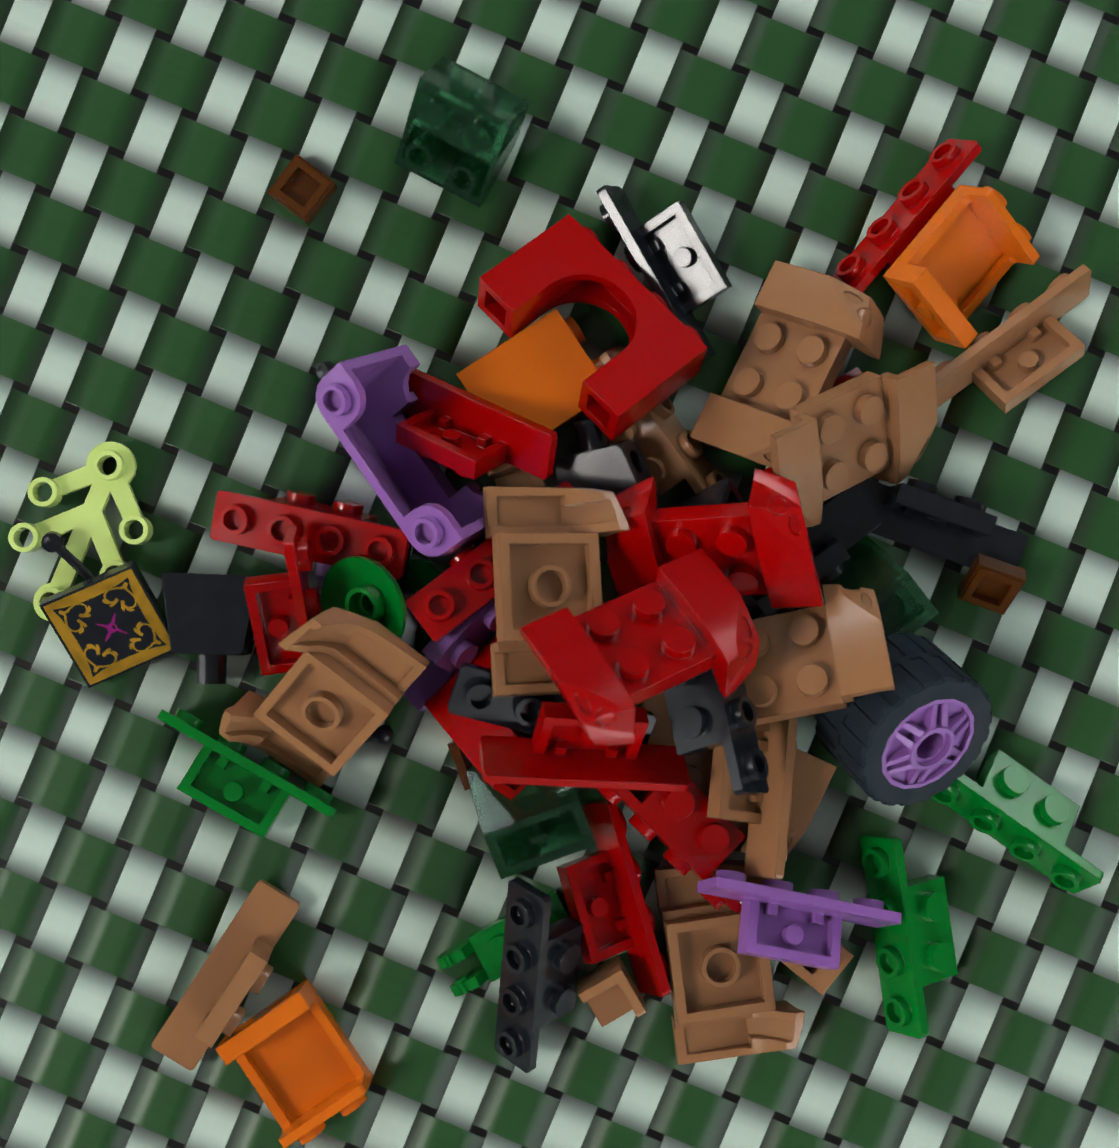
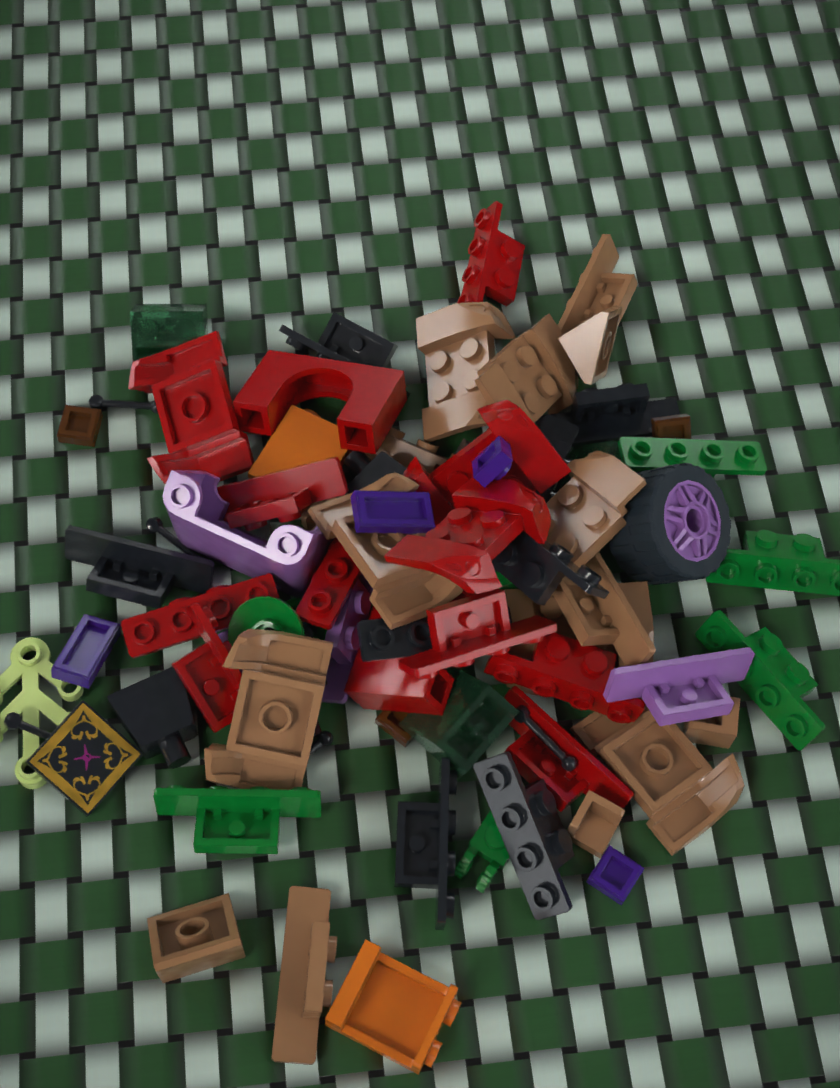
camera: 30 degrees left, 25 degrees down
orange panel [883,185,1040,349] -> none
none -> dark purple tile [51,614,121,689]
none -> black bracket [65,525,214,609]
none -> black hinge [89,395,158,414]
none -> red piece [128,331,254,484]
none -> medium nougat slope [147,893,246,983]
none -> dark purple tile [350,490,436,534]
none -> black bracket [394,757,457,930]
none -> dark purple plate [472,435,513,487]
none -> black hinge [512,705,577,771]
none -> slope [558,305,623,385]
none -> dark purple tile [586,845,645,906]
none -> green bracket [618,437,767,478]

